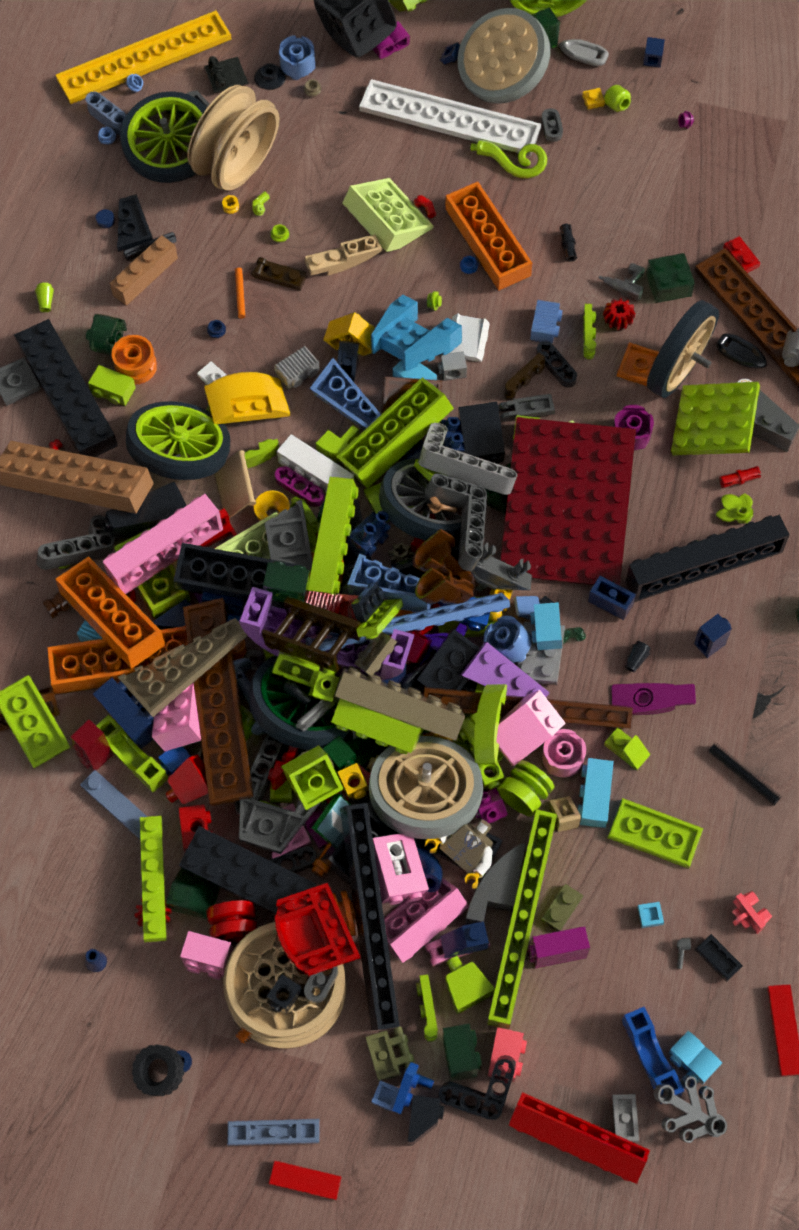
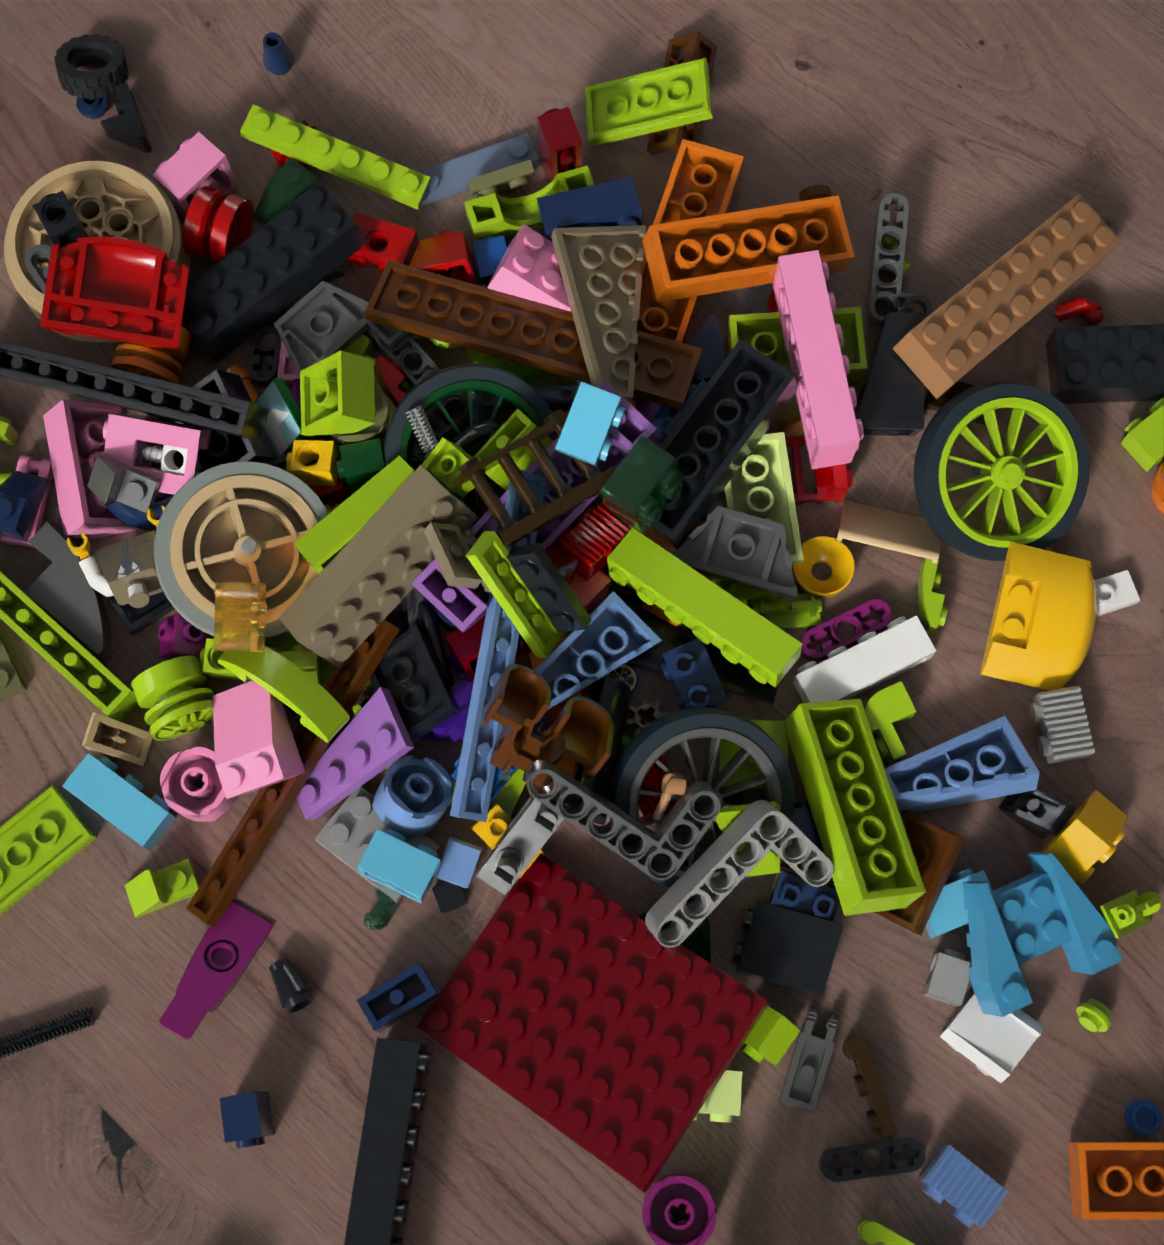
camera: 120 degrees right, 10 degrees up
none -> dark grey slope [87,454,162,513]
none -> black slope [101,82,152,153]
none -> clear yellow brick [214,581,266,653]
none -> olive plate [466,159,535,200]
none -> medium azure brick [555,382,626,466]
none -> lime hinge [1100,890,1162,939]

